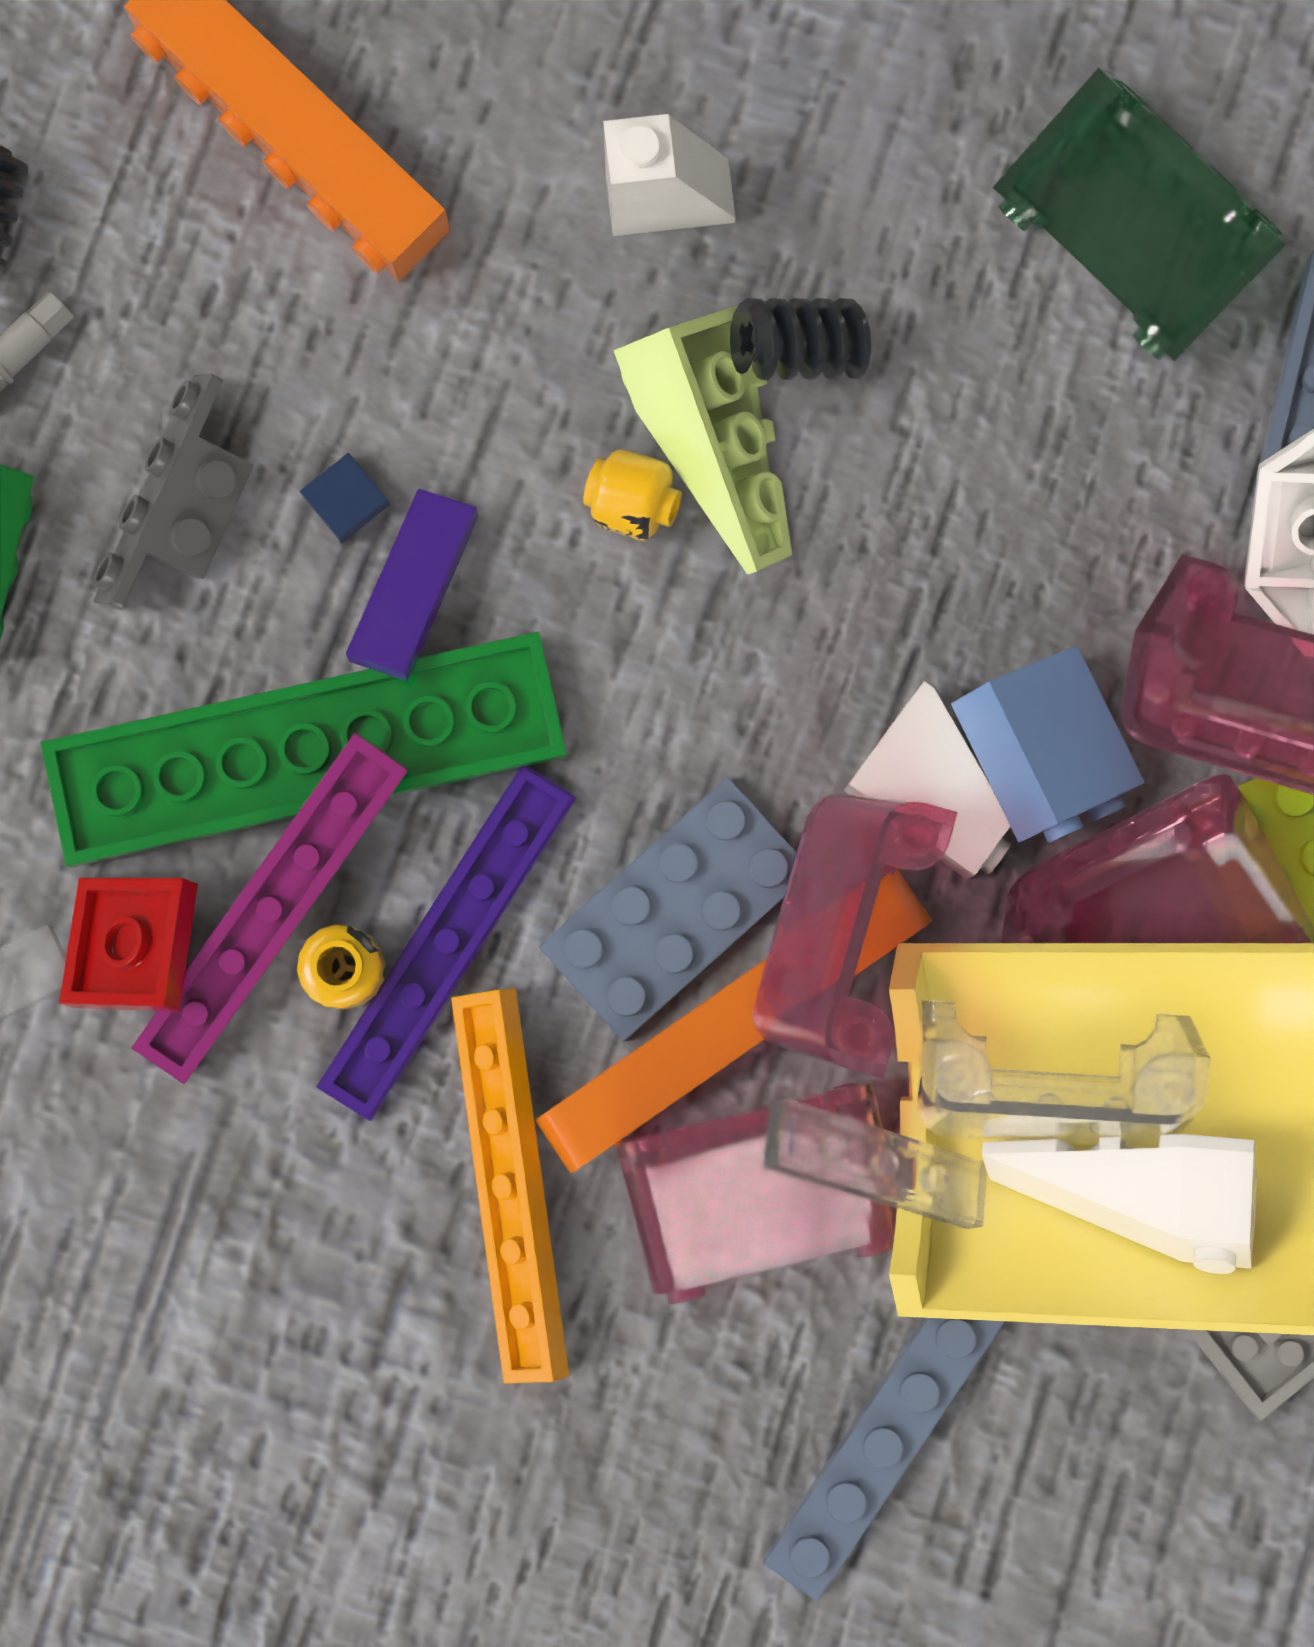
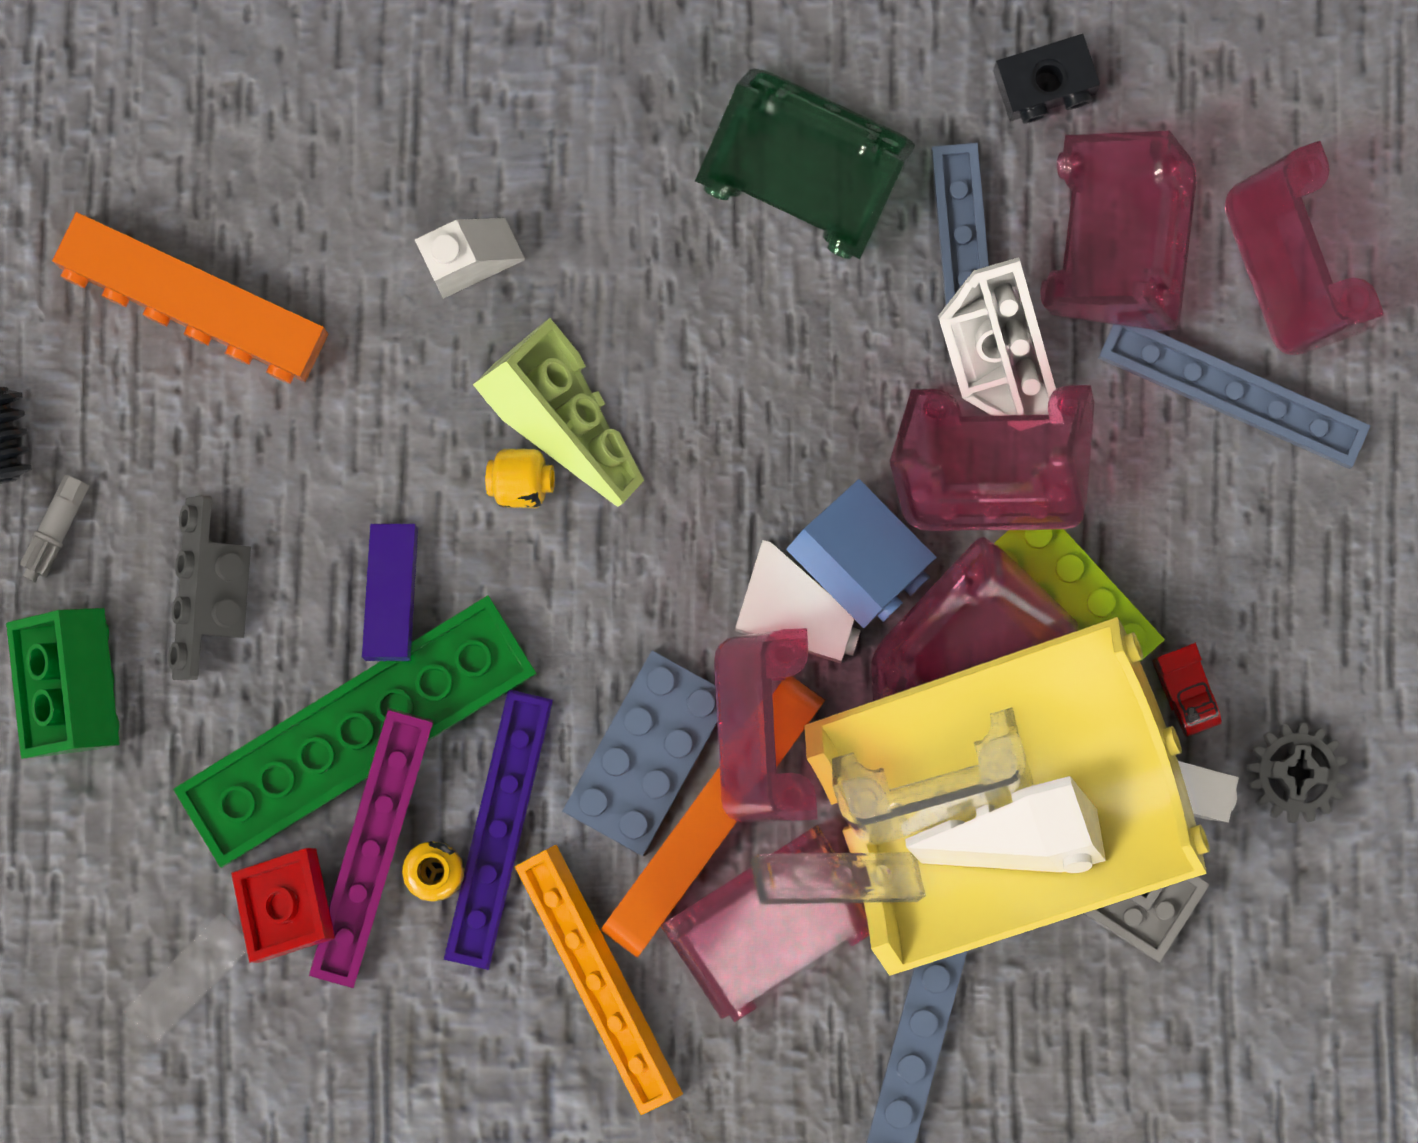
camera: 10 degrees left, 0 degrees up
dark blue tile [299,452,390,544] -> none
black piece [730,298,871,380] -> none

